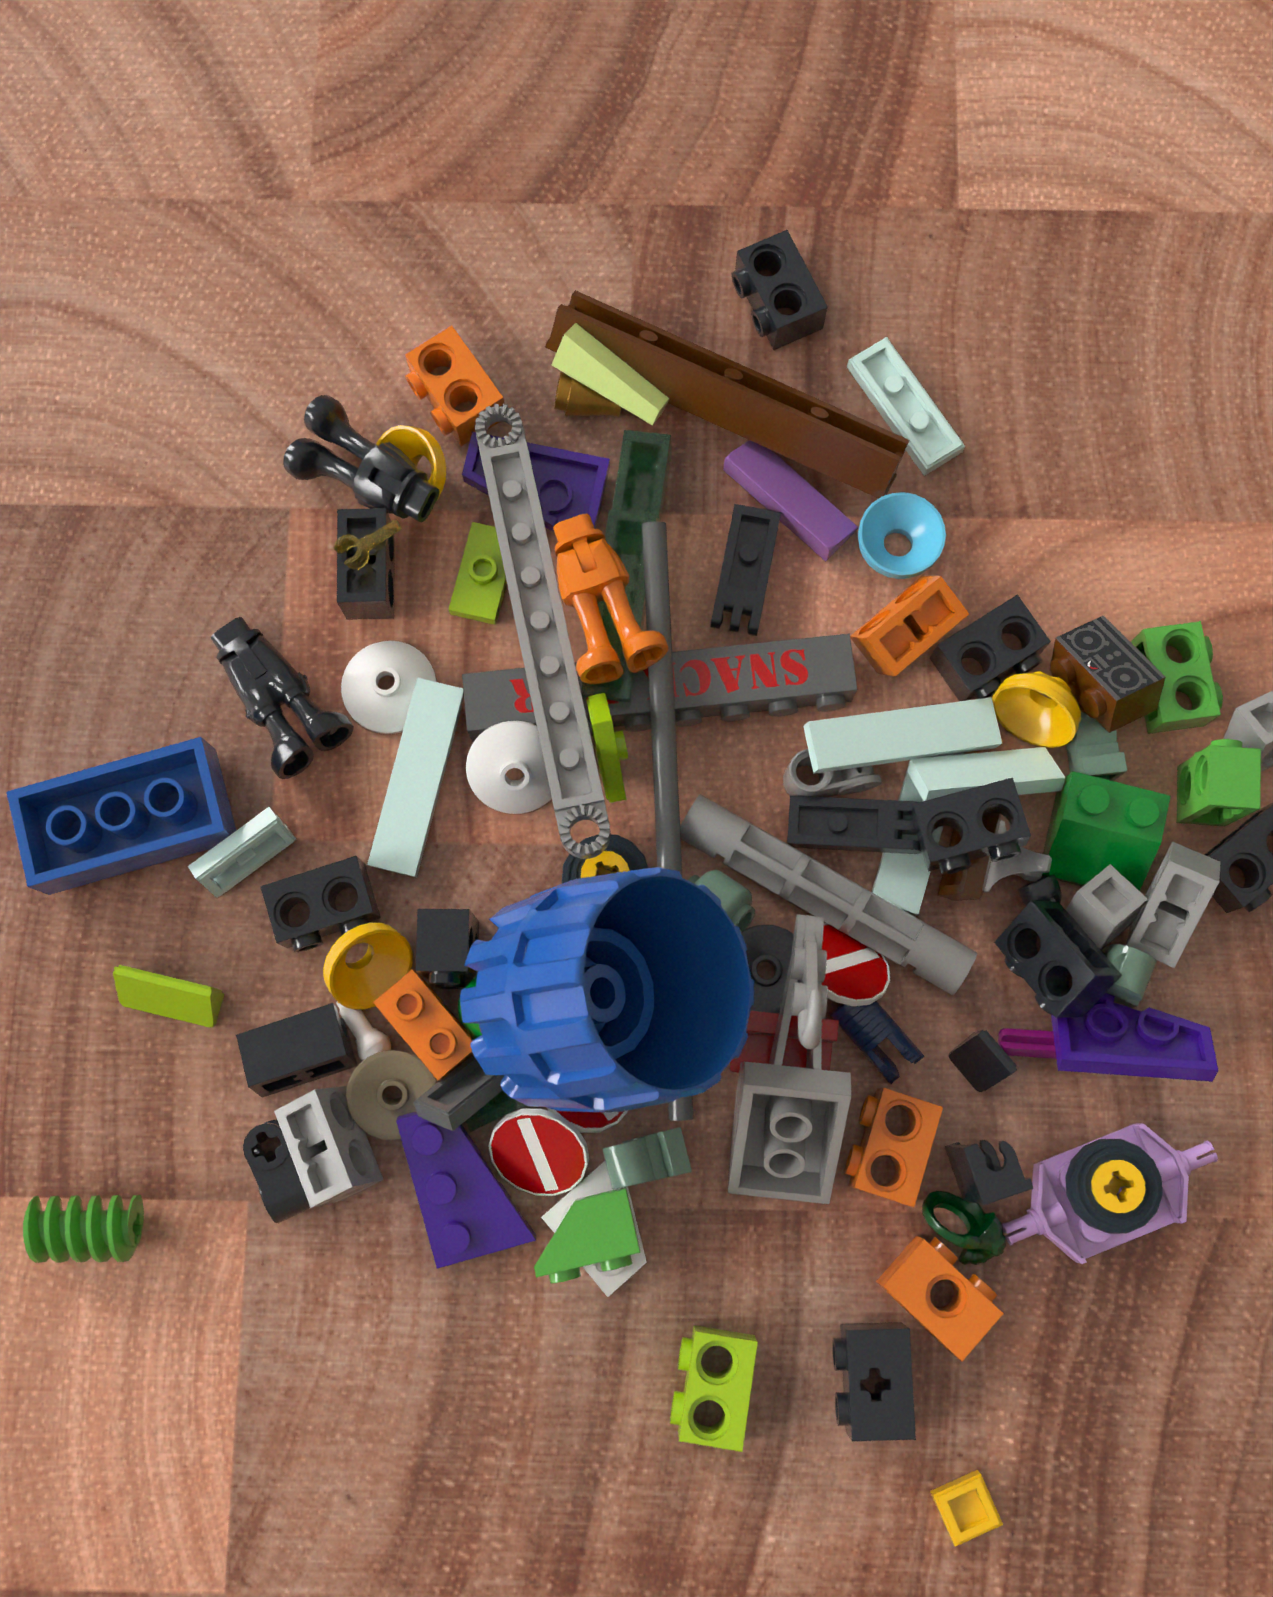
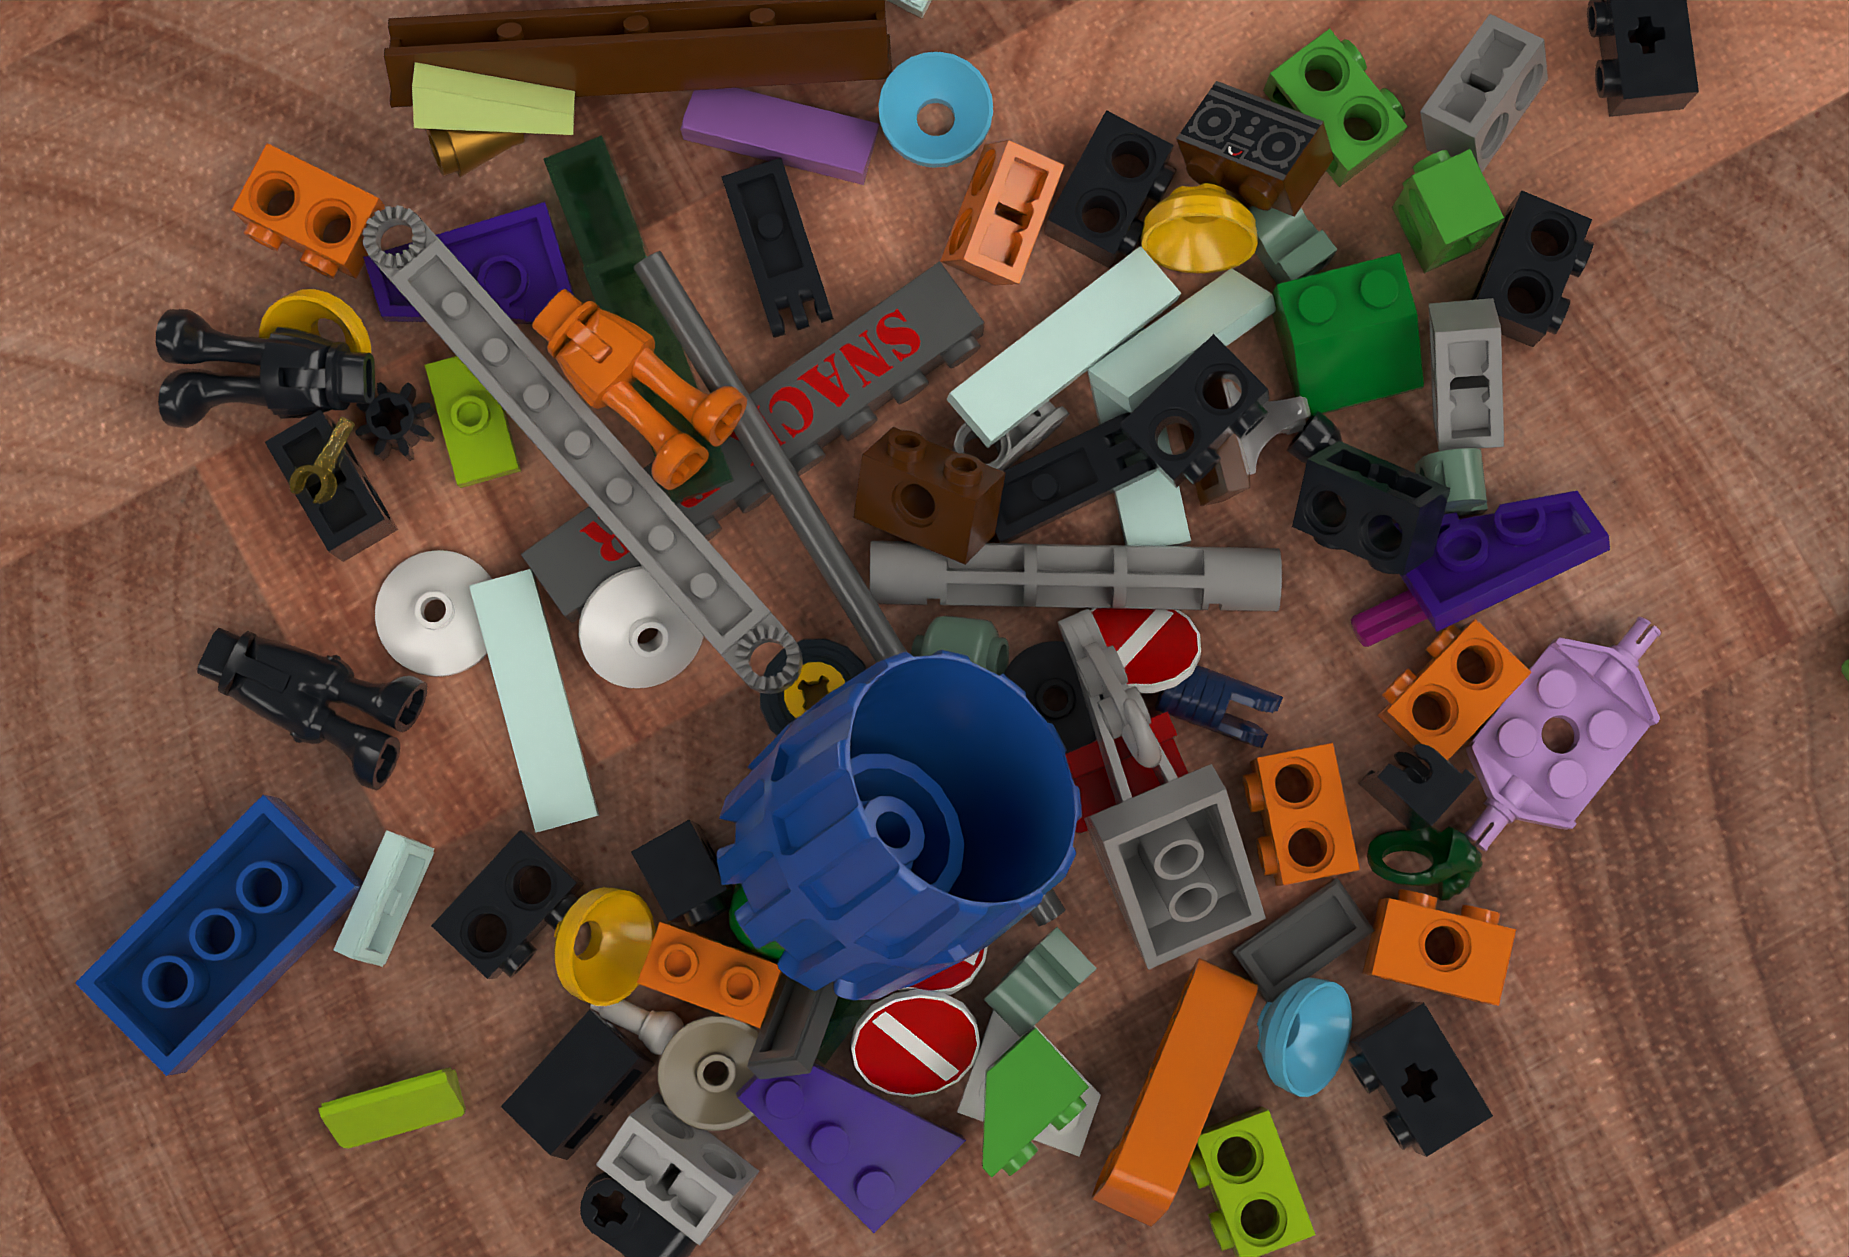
camera: 30 degrees left, 5 degrees up
lime plate [586,693,629,803] -> none
yellow tile [930,1470,1003,1547] -> none
black slope [948,1030,1017,1092] -> none
black wheel [1065,1139,1163,1234] -> none
light grey brick [1066,865,1148,950] -> none
none -> black gear [355,382,435,461]
none -> reddish brown brick [853,427,1006,565]
none -> orange beam [1091,958,1258,1227]
none -> dark grey tile [1231,878,1375,1003]
none -> medium azure piece [1257,978,1352,1097]
none -> orange brick [1377,619,1532,764]

